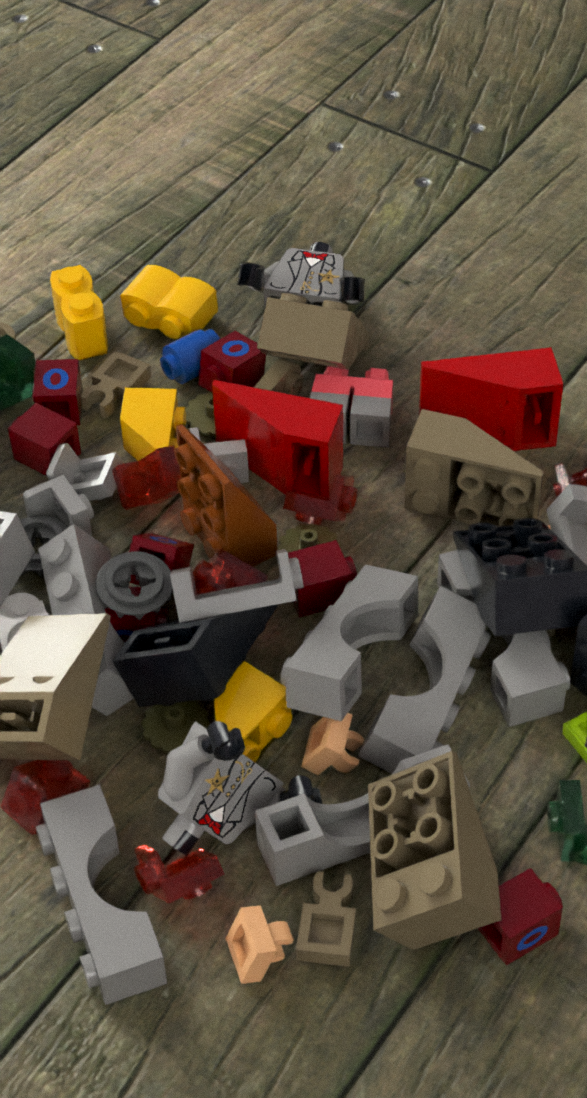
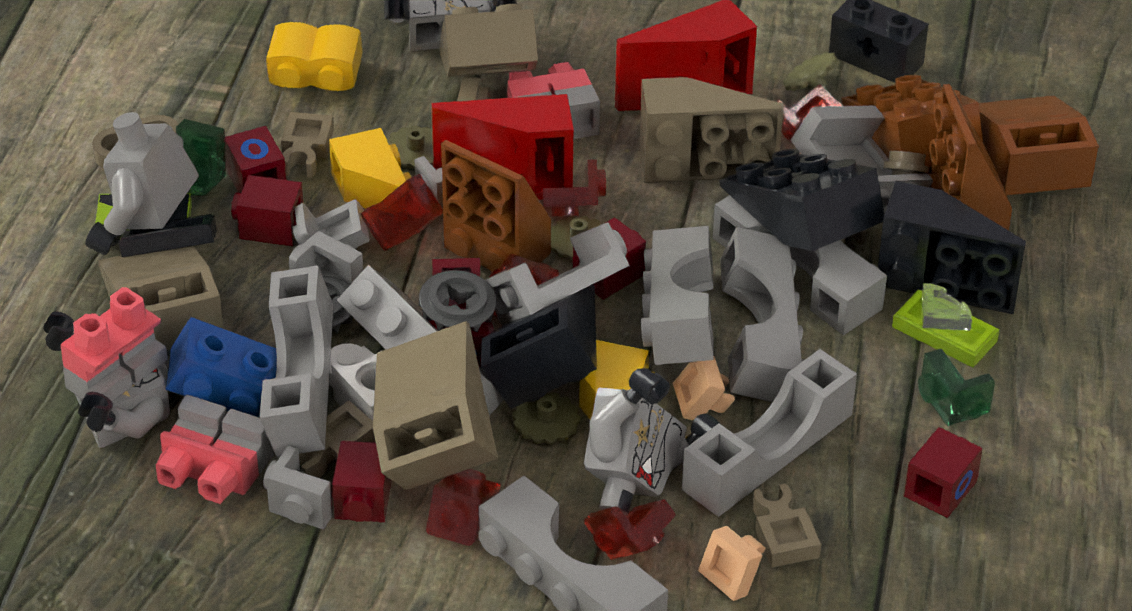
camera: 25 degrees left, 5 degrees down
yellow brick [50,265,108,361] -> none
blue brick [160,329,220,384] -> none
dark red brick [199,331,266,393] -> none
dark tan slope [368,751,501,950] -> none

